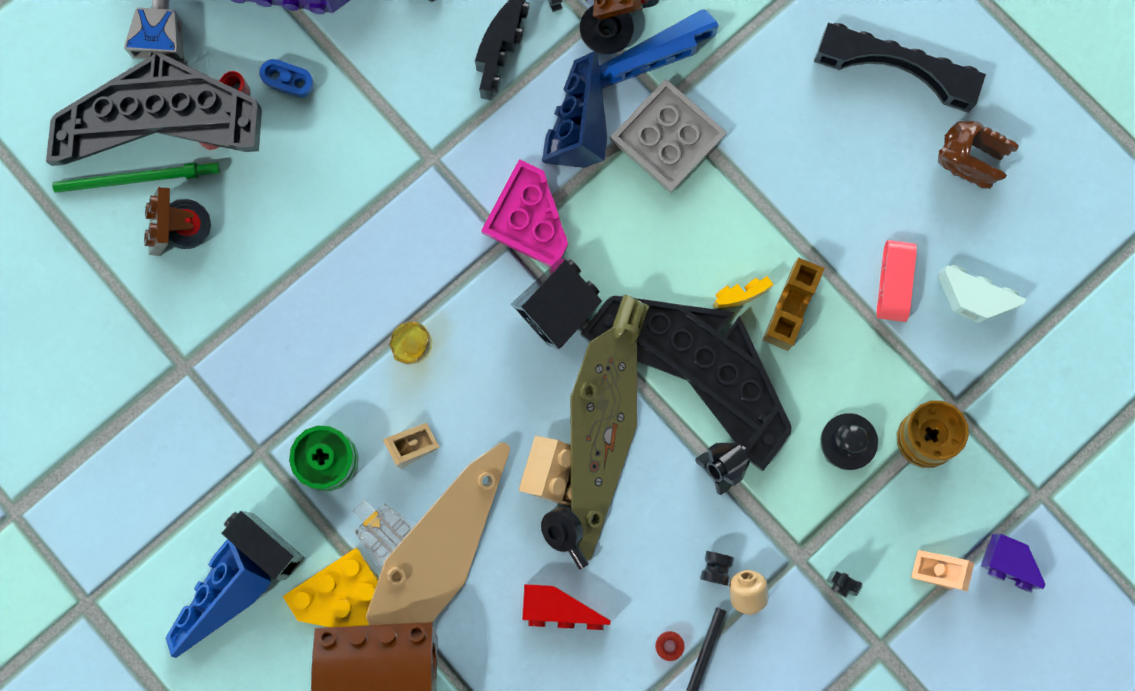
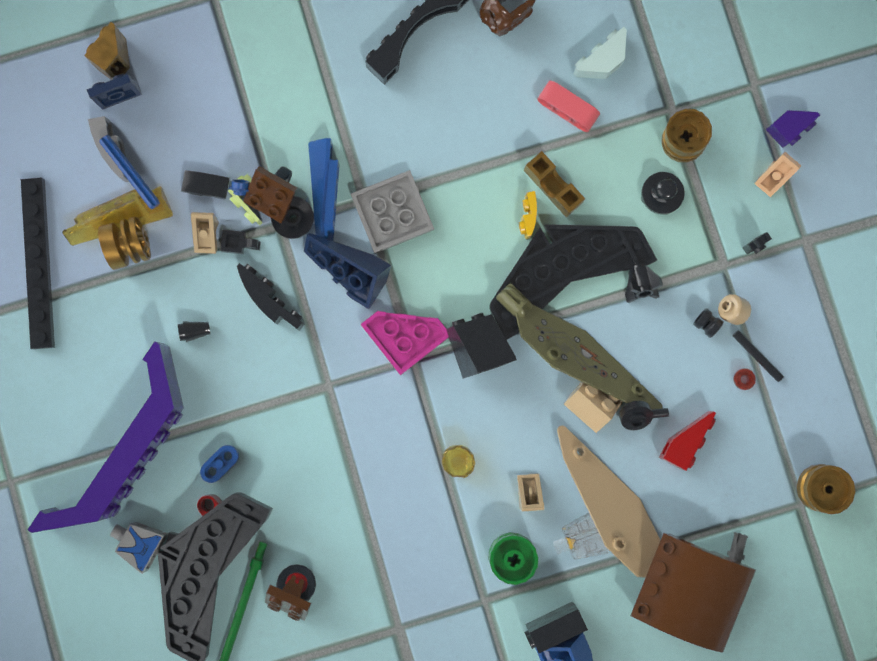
camera: 70 degrees left, 5 degrees up
yellow plate [282,548,378,627] -> none

